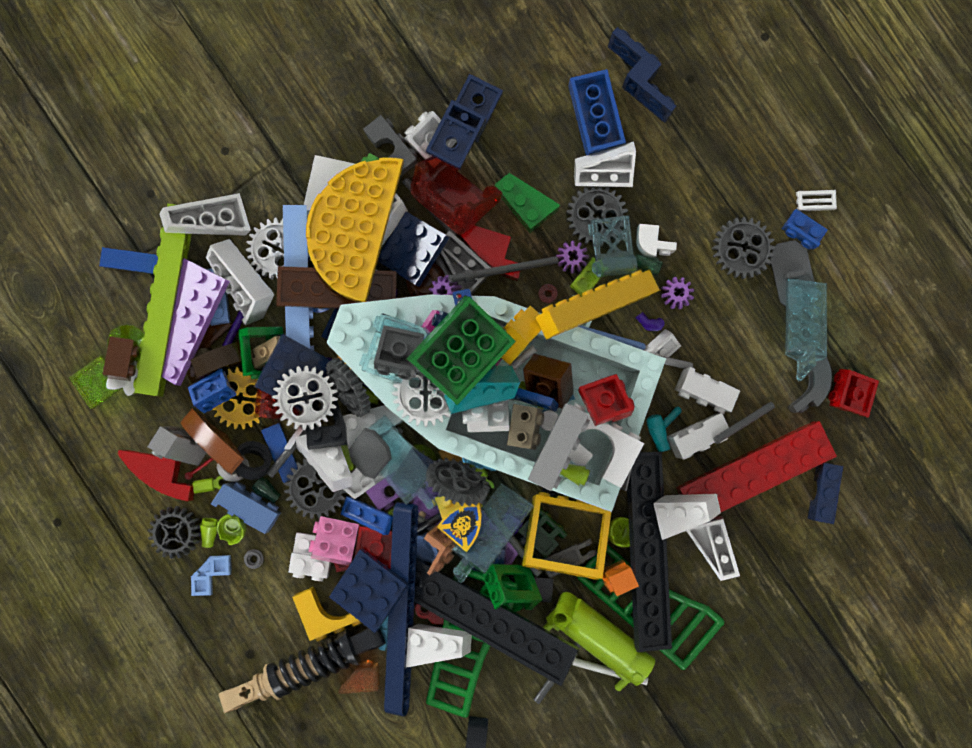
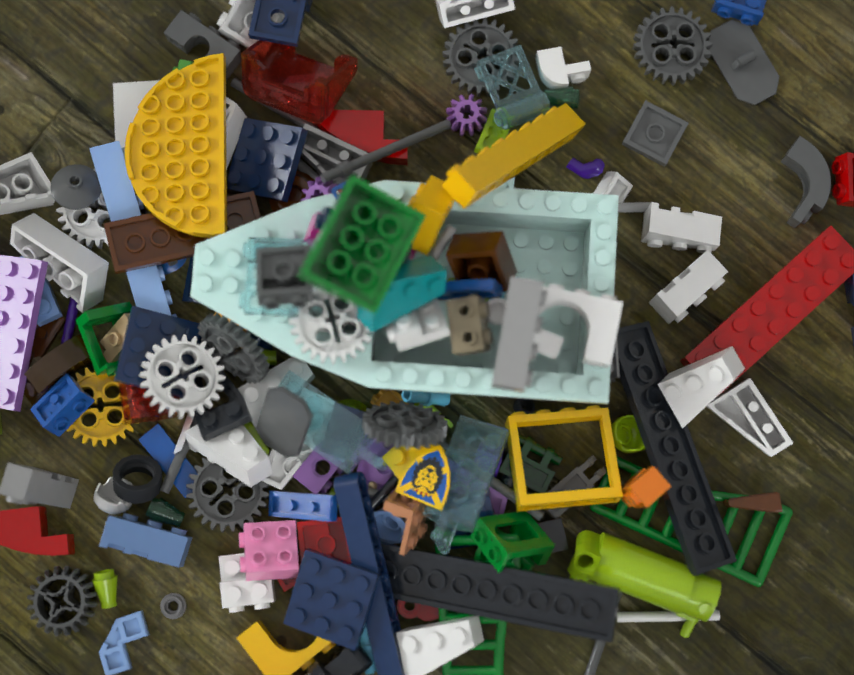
camera: 15 degrees left, 5 degrees down
dark orange slope [180,408,244,475] -> none
red hinge [184,458,215,480] -> none
lime bar [192,476,223,494] -> none
lime hair [217,514,247,545] -> none
green wedge [494,173,560,233] -> none
clear red plate [539,284,558,303] -> none
lime cone [560,464,590,486] -> none
red plate [578,374,635,426] -> none
teal piece [646,407,682,452] -> none
medium lavender gear [661,277,694,309] -> none
dark grey bar [713,402,775,444] -> none
clear light blue hinge [785,279,827,381] -> none
none -> dark grey dish [50,164,101,210]
none -> dark grey plate [621,100,688,167]
none -> reddish brown slope [723,492,782,513]

